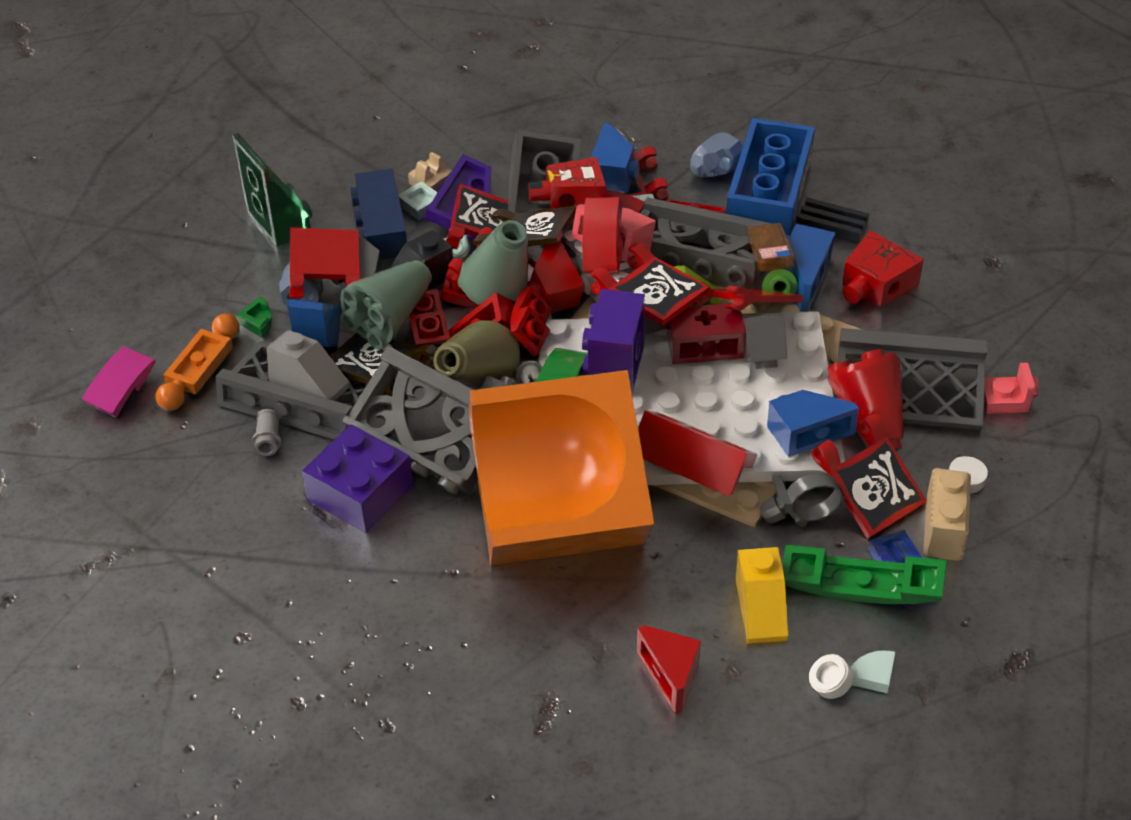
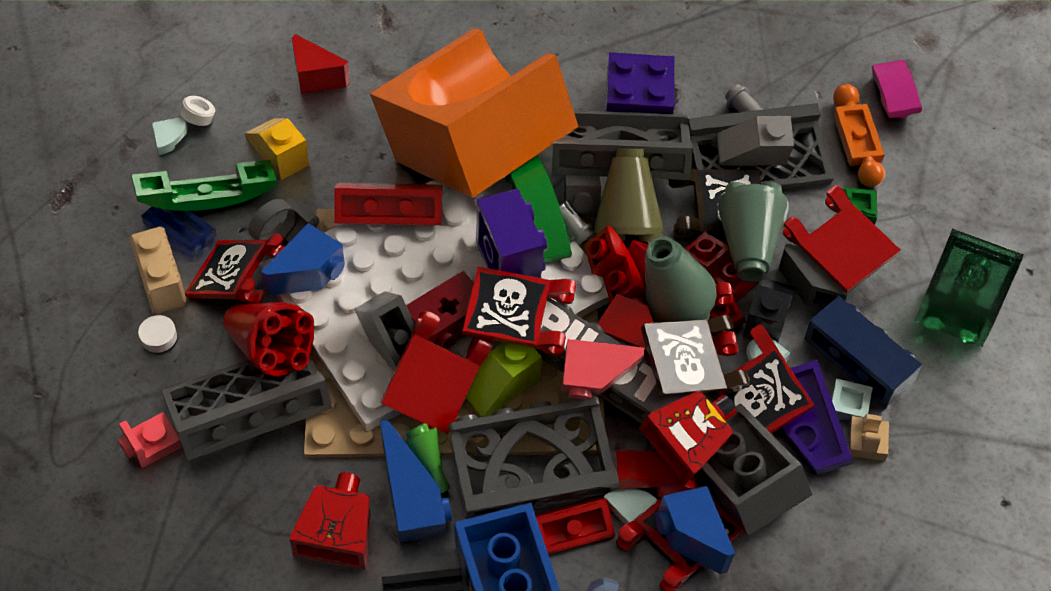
camera: 145 degrees right, 10 degrees up
blue slope [288,299,342,351] -> none
red slope [582,197,623,274] -> none
clear orange tile [747,223,794,271] -> none

